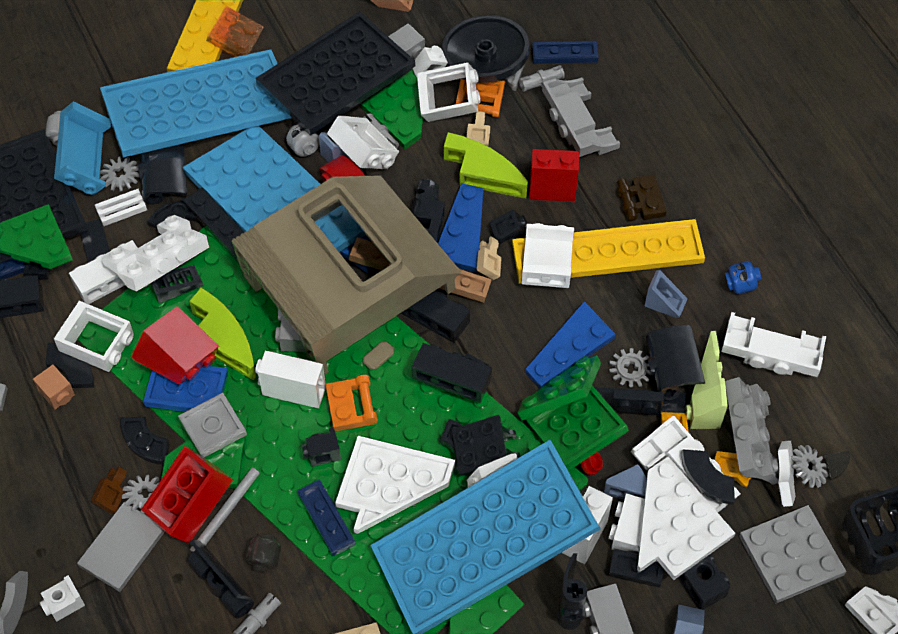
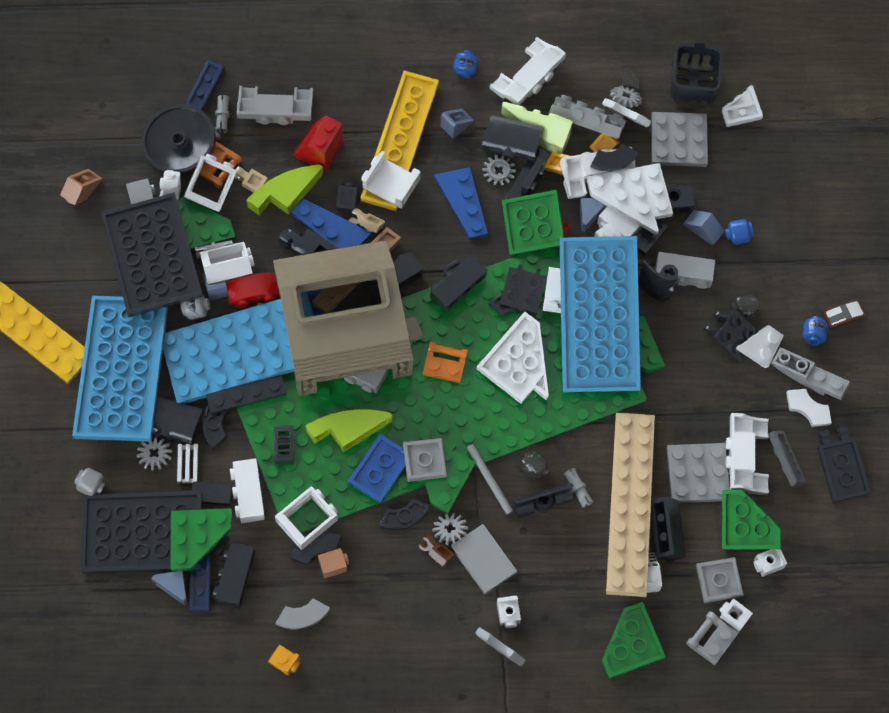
camera: 70 degrees left, 10 degrees up
dark azure panel [54,101,111,196] -> none
white bracket [101,215,209,291] -> none
slope [131,306,219,385] -> none
red slope [141,446,233,544] -> none
clear orange plate [206,6,264,57] -> none
white brick [255,351,326,408] -> none
dark blue tile [297,479,356,556] -> none
black brick [301,427,341,467] -> none
green plate [517,355,601,421] -> none
dark brown plate [617,174,667,221] -> none

